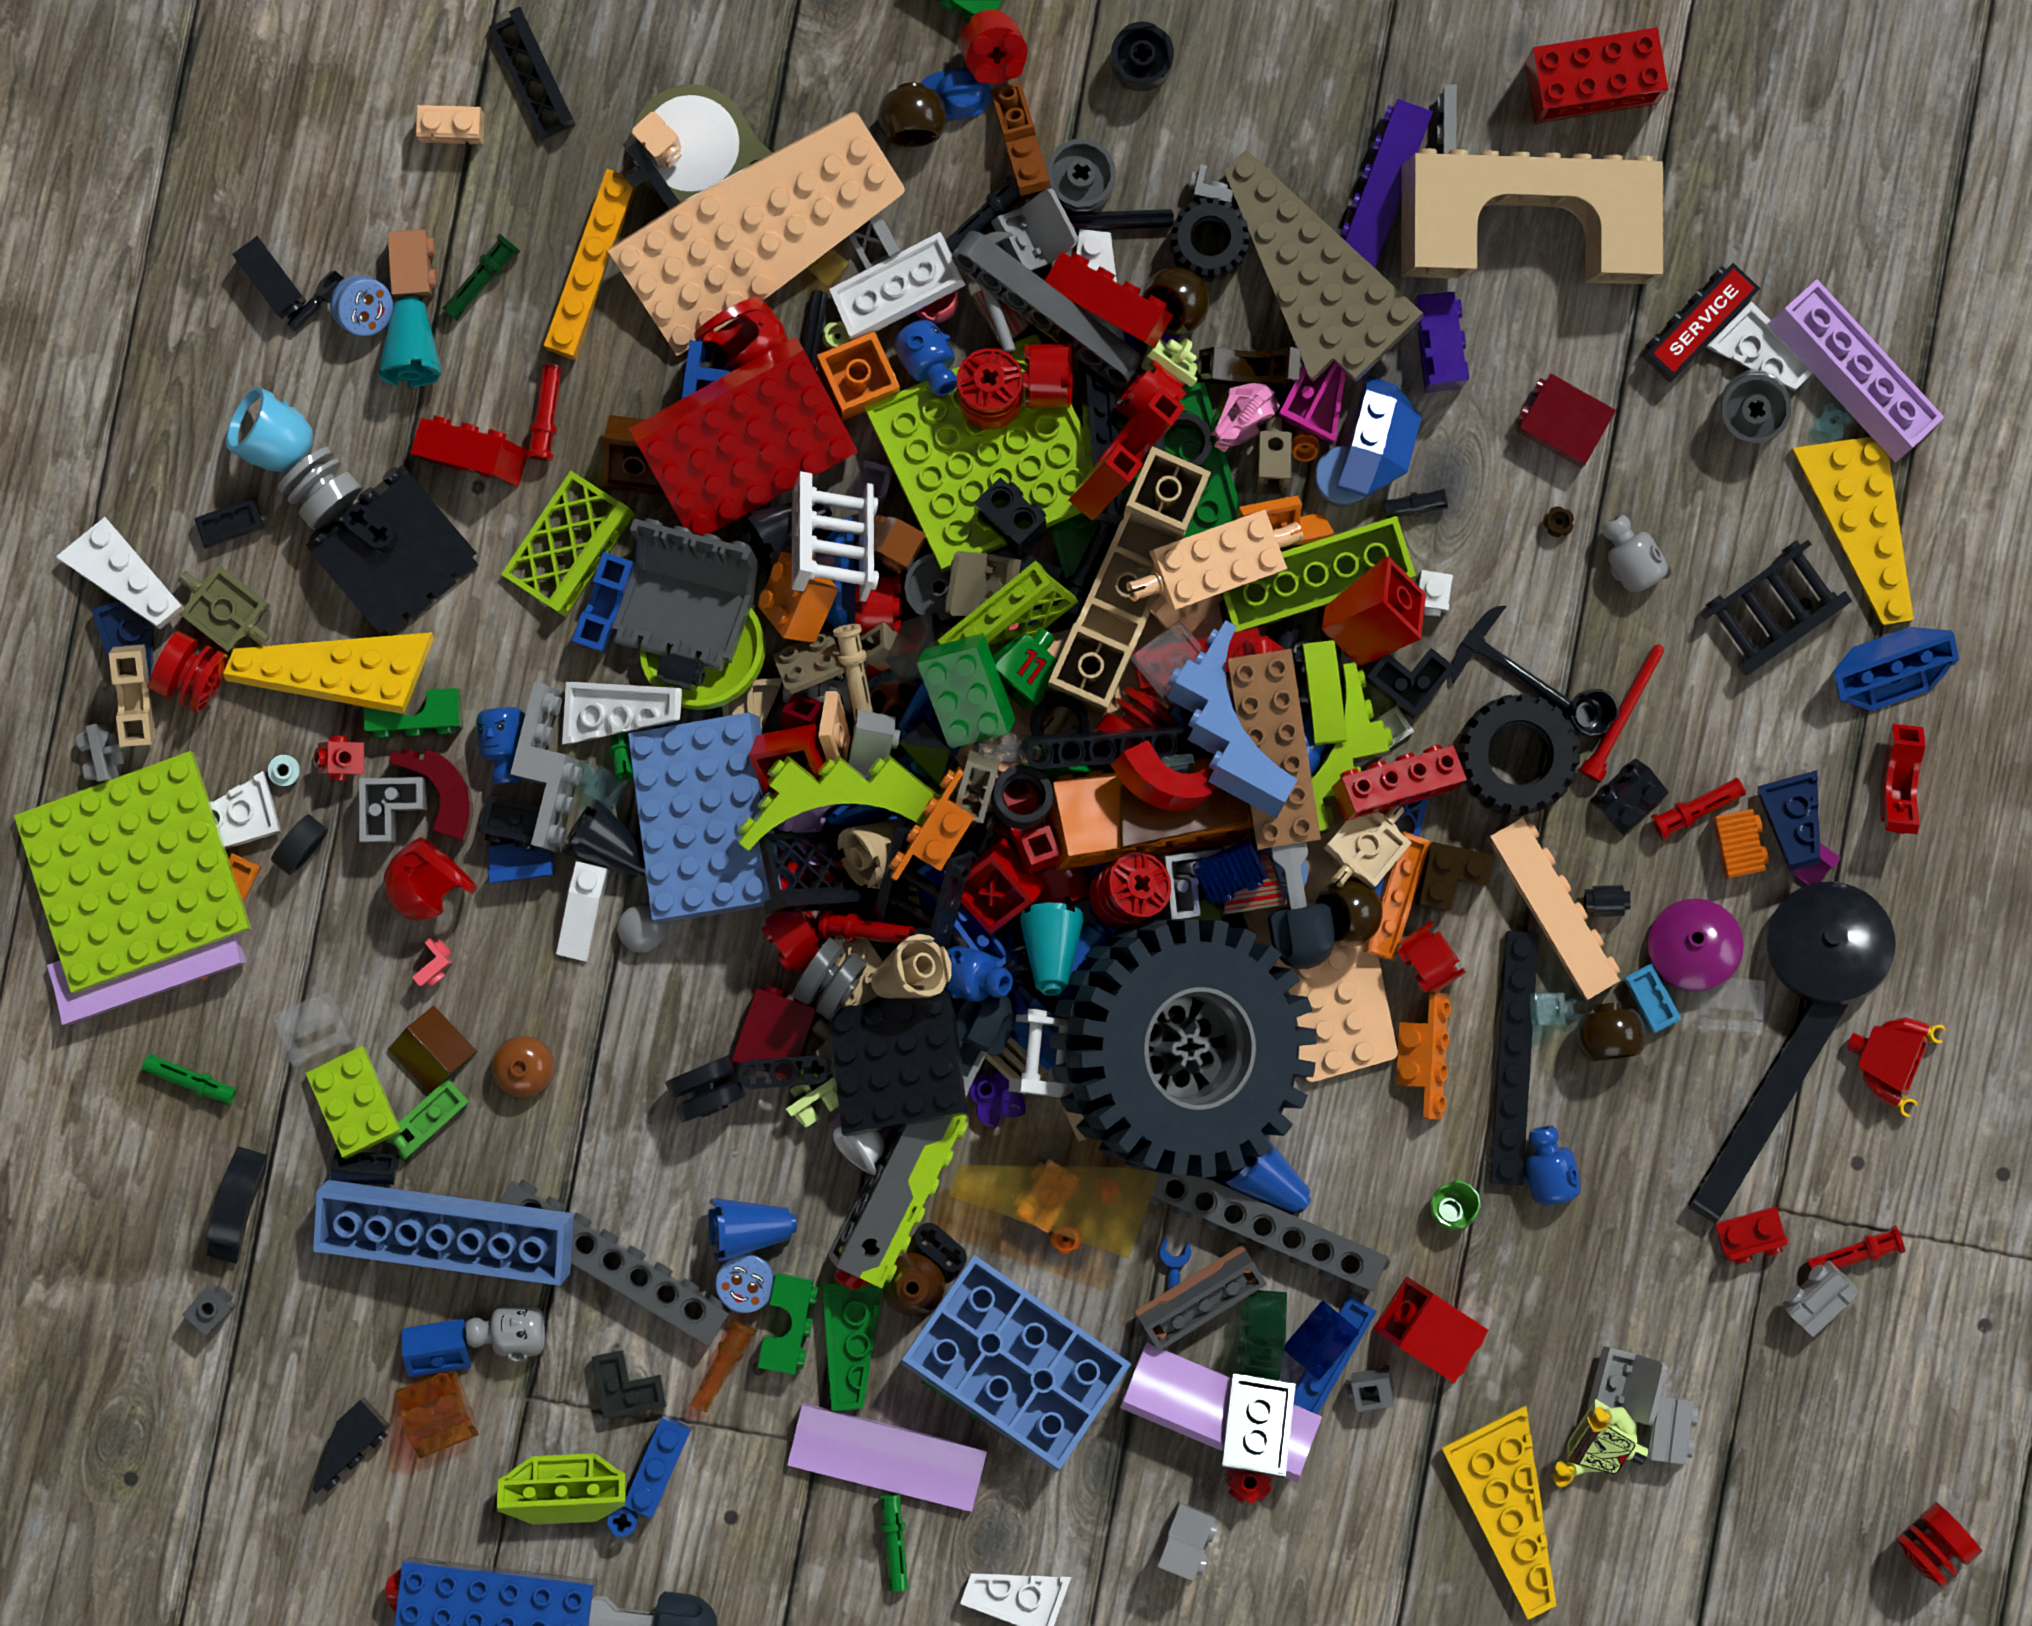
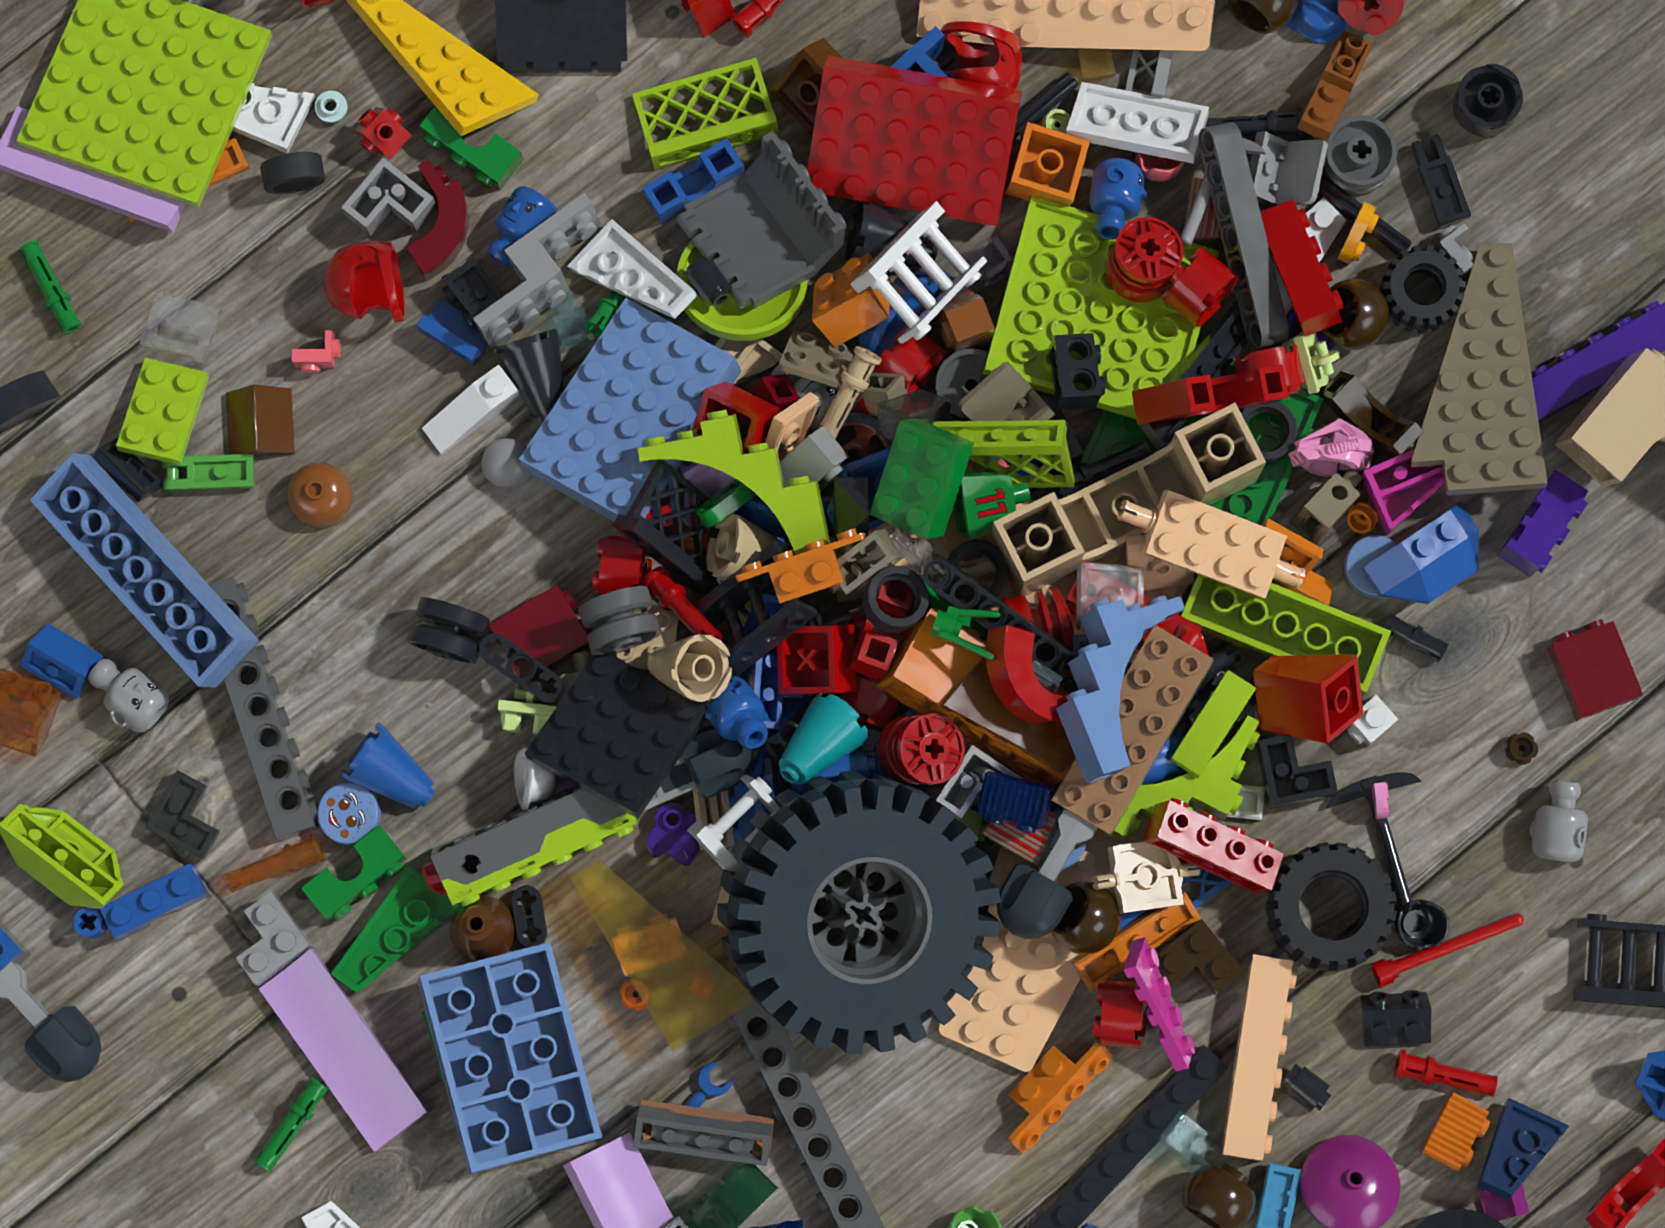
camera: 45 degrees right, 5 degrees down
blue cone [1221,1136,1311,1214] -> none
none -> light grey brick [236,891,314,987]
none -> green beam [696,479,755,527]
none -> green plant [930,605,1000,661]
none -> dark pink wing [1123,937,1195,1071]
none -> light orange plate [1337,202,1379,264]
none -> bright pink tile [1371,782,1390,820]
none -> black hinge [1411,134,1471,229]

